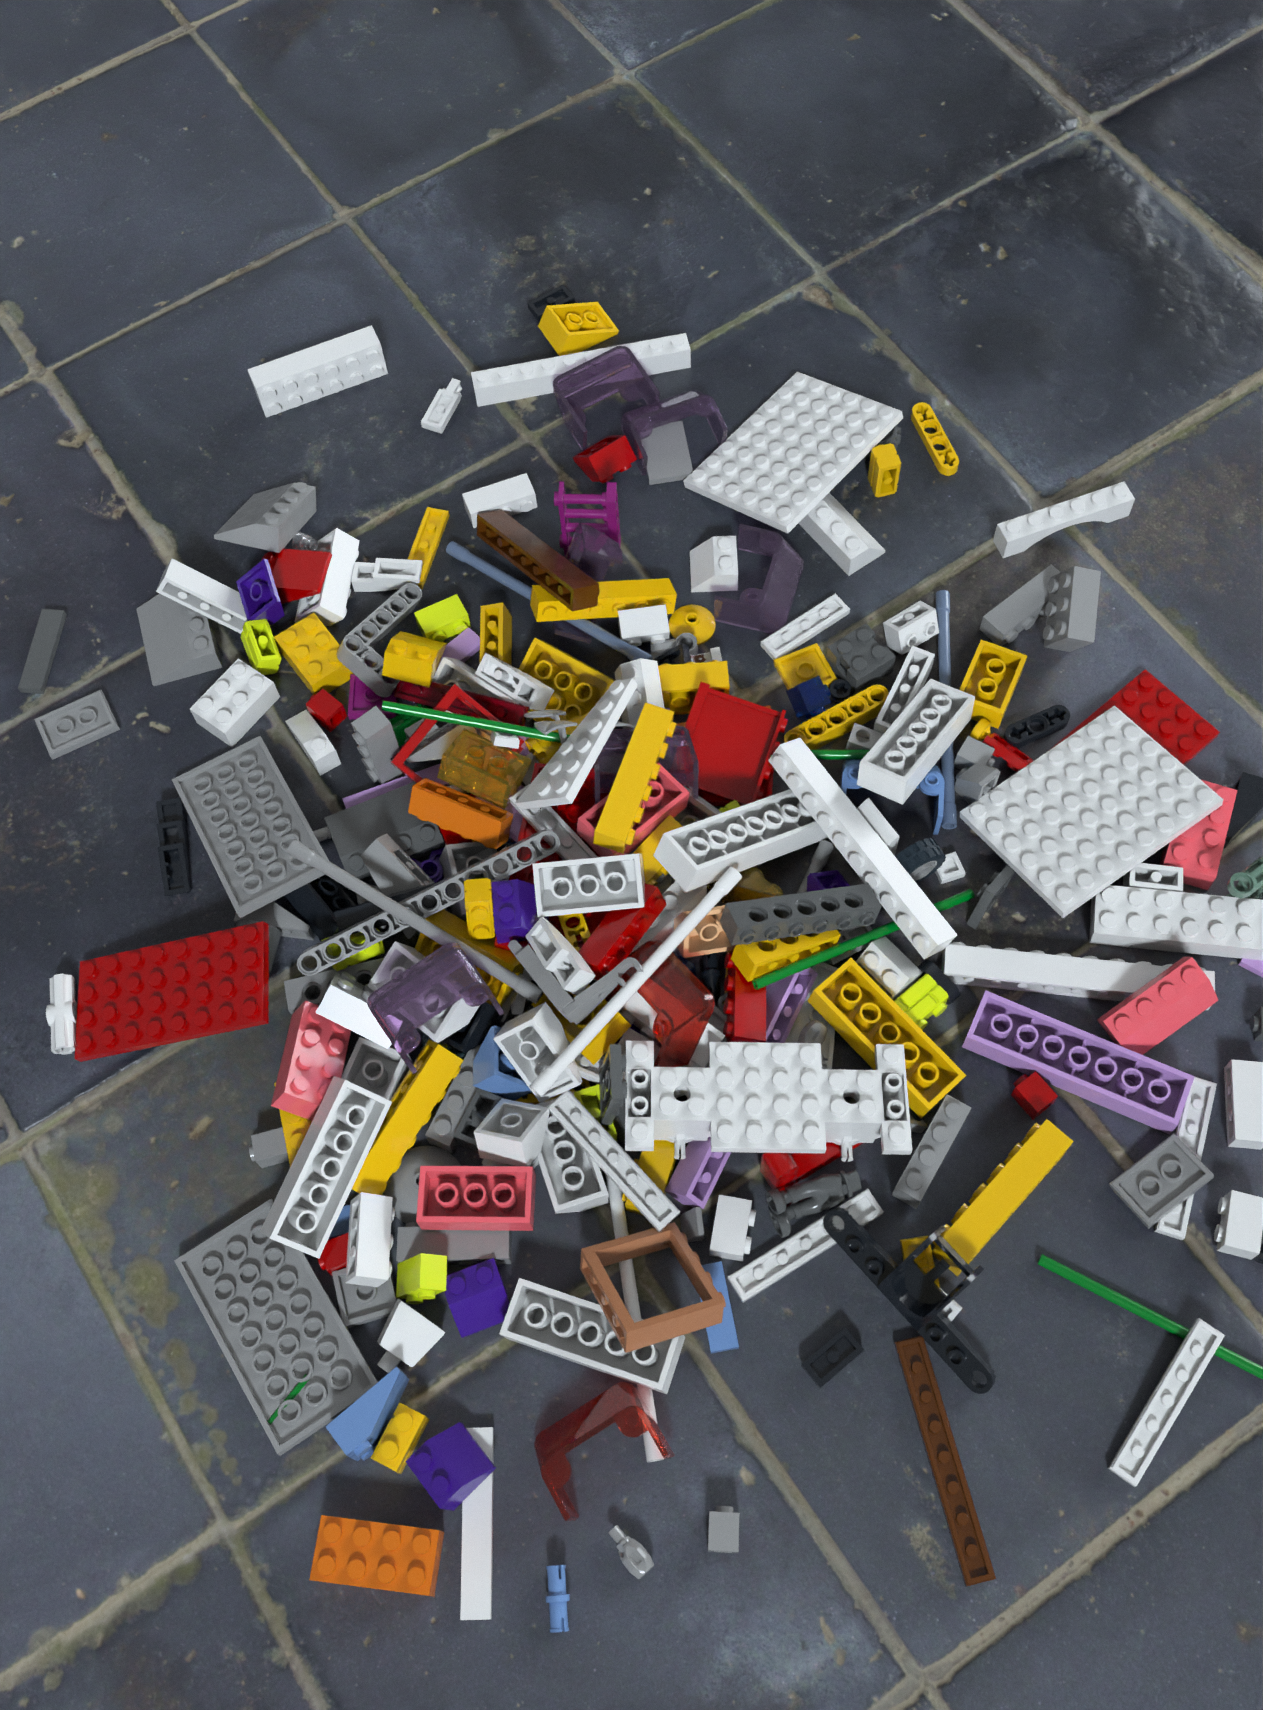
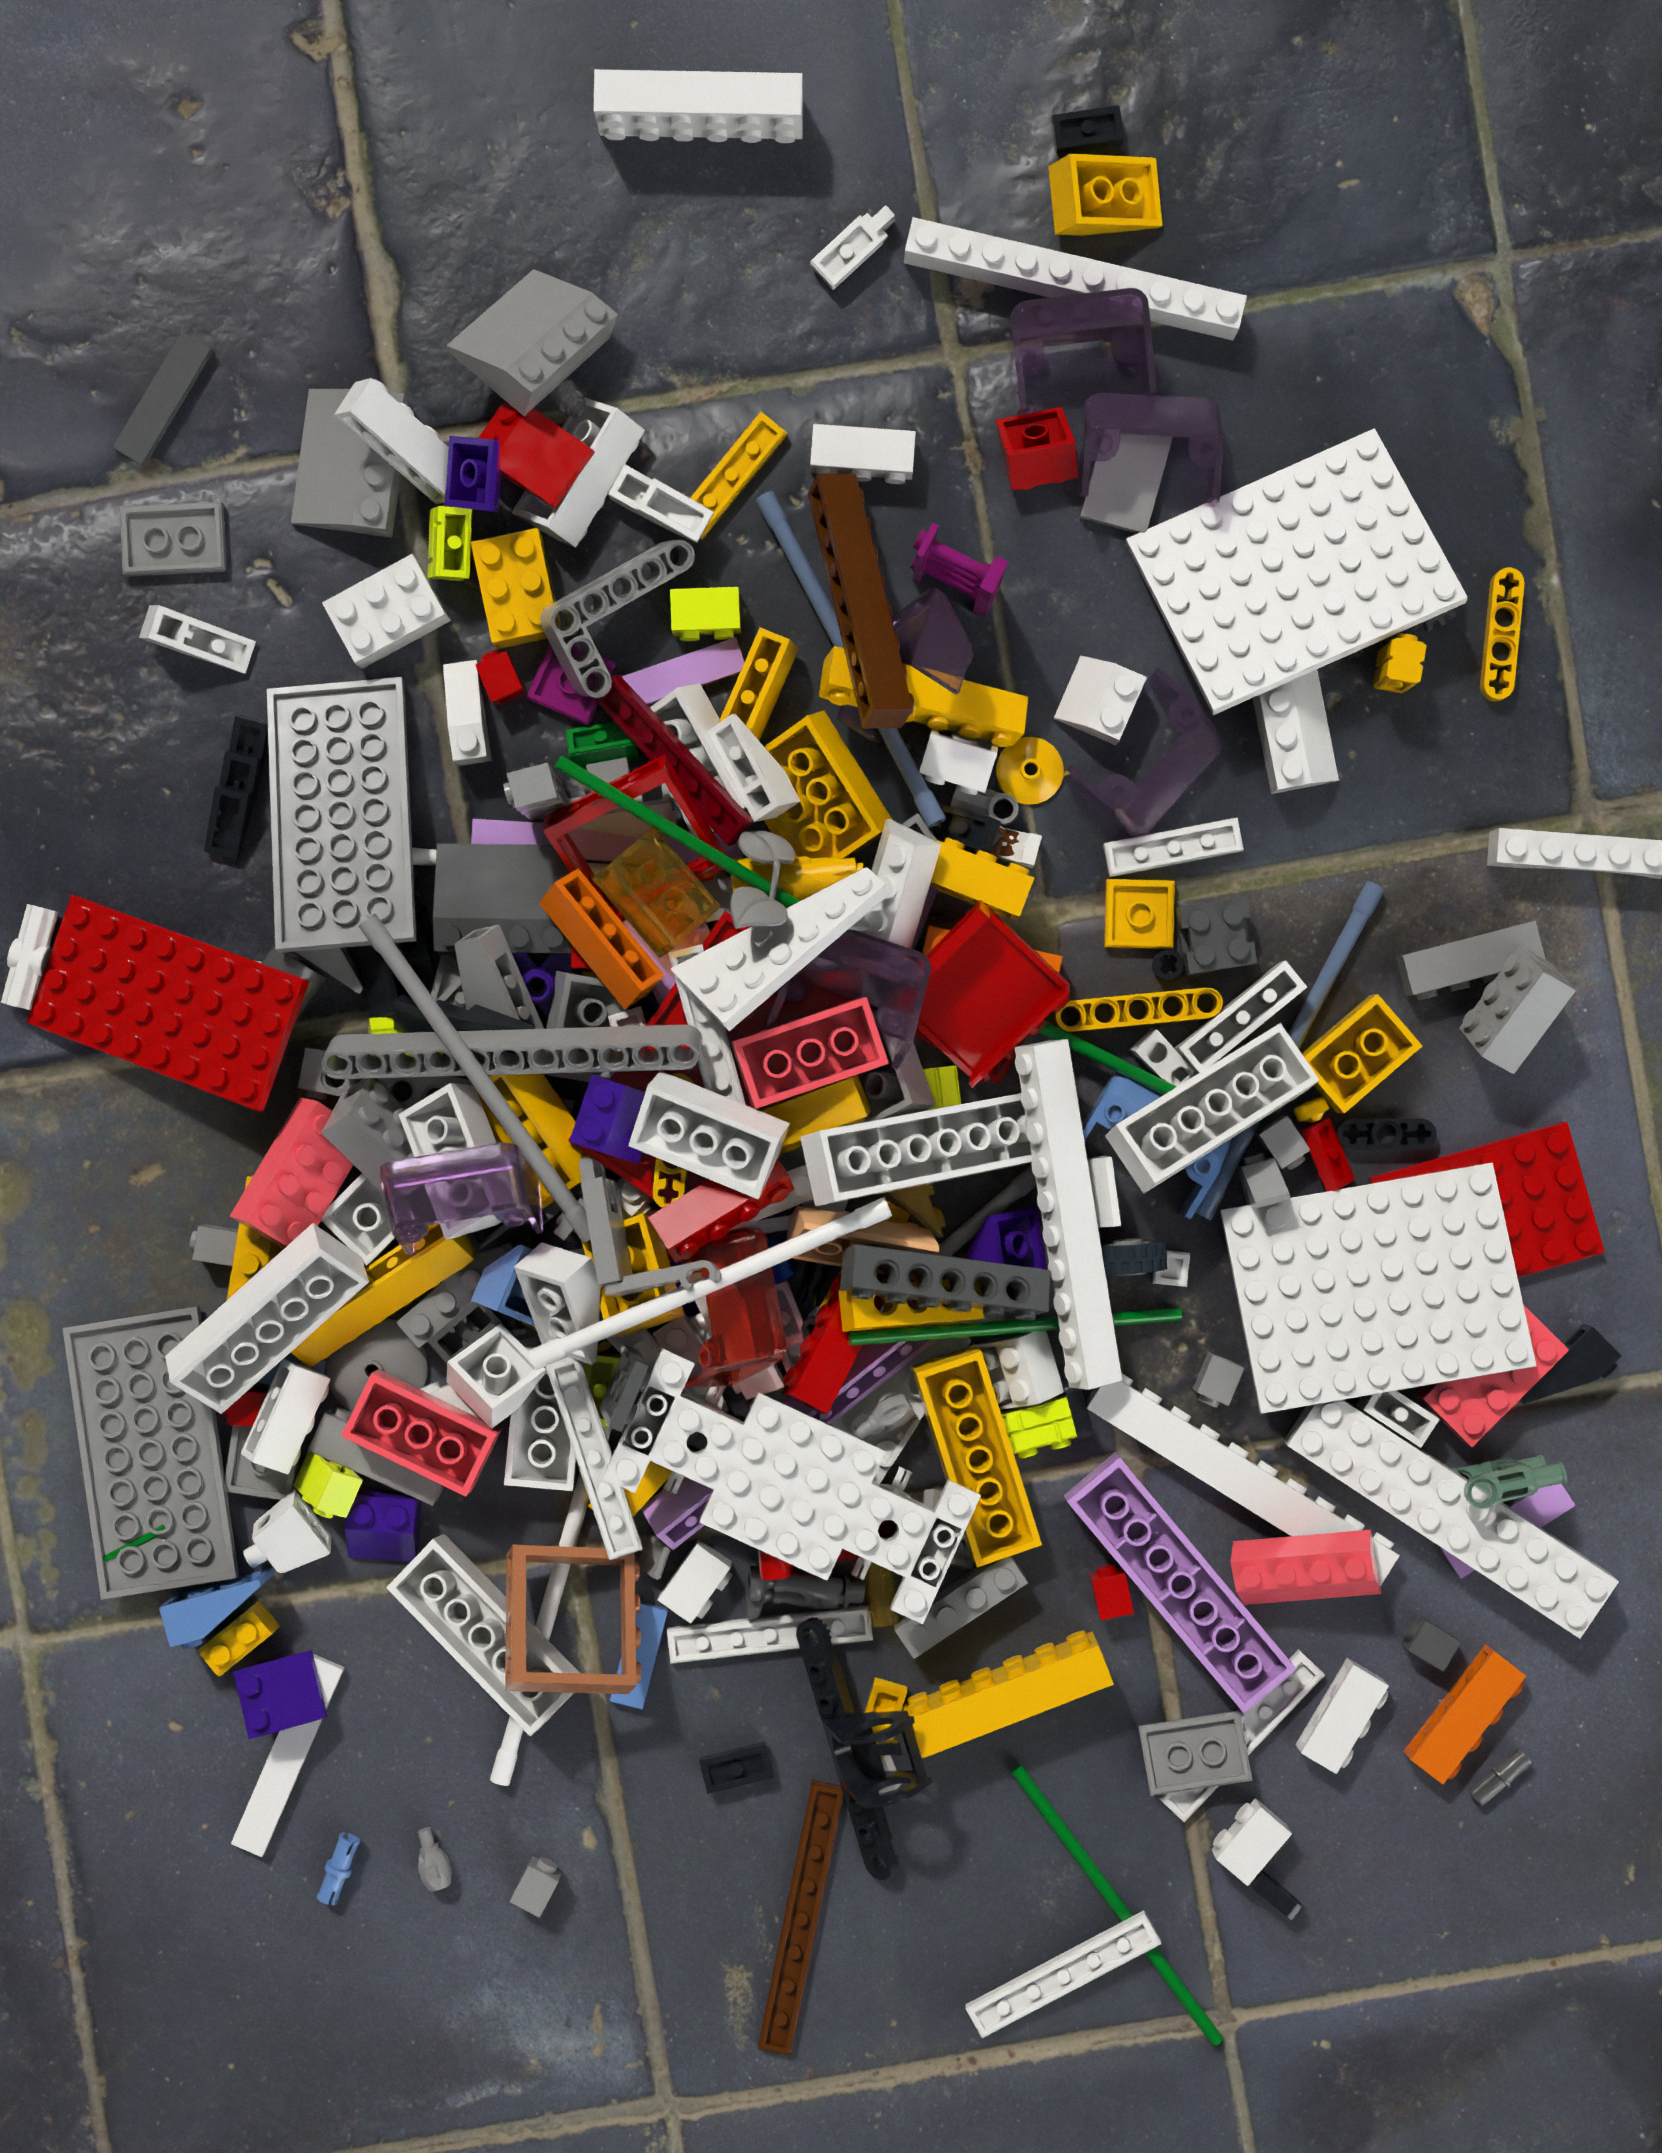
camera: 20 degrees right, 25 degrees up
orange brick [309,1515,444,1597] -> none
yellow slope [382,631,447,688] -> none
yellow brick [464,878,495,940] -> none
white tile [490,731,520,749] -> none
white slope [525,916,596,995] -> none
clear red windscreen [534,1382,675,1521] -> none
yellow brick [593,702,677,853] -> none
clear blue brick [786,676,831,719] -> none
white brick [883,601,939,655] -> none
dark grey wing [967,866,1015,929] -> none
none -> white slope [139,605,256,674]
none -> clear yellow axle [861,1562,902,1627]
none -> light grey brick [1193,1351,1244,1408]

